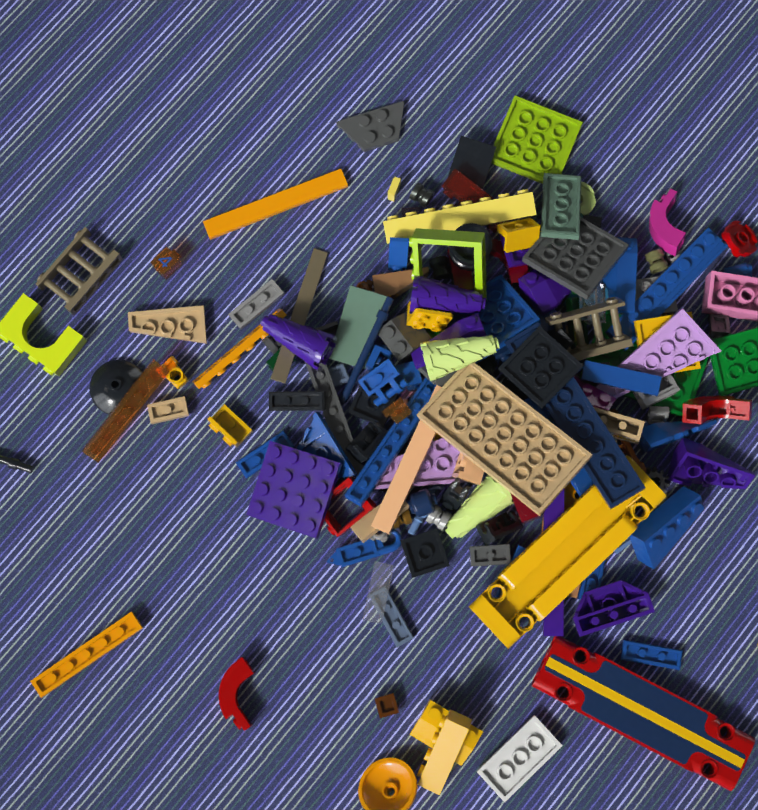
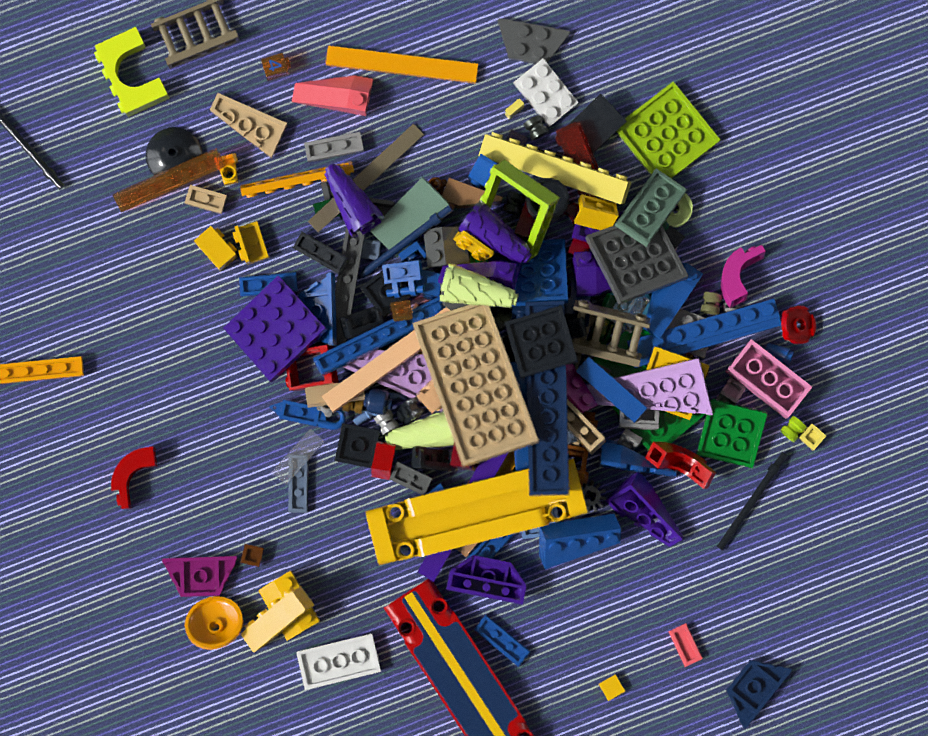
camera: 30 degrees right, 5 degrees up
none -> magenta wing [162,556,237,597]
none -> yellow brick [194,226,238,272]
none -> coral wedge [292,75,373,116]
none -> red slope [371,441,396,480]
none -> white plate [513,58,579,127]

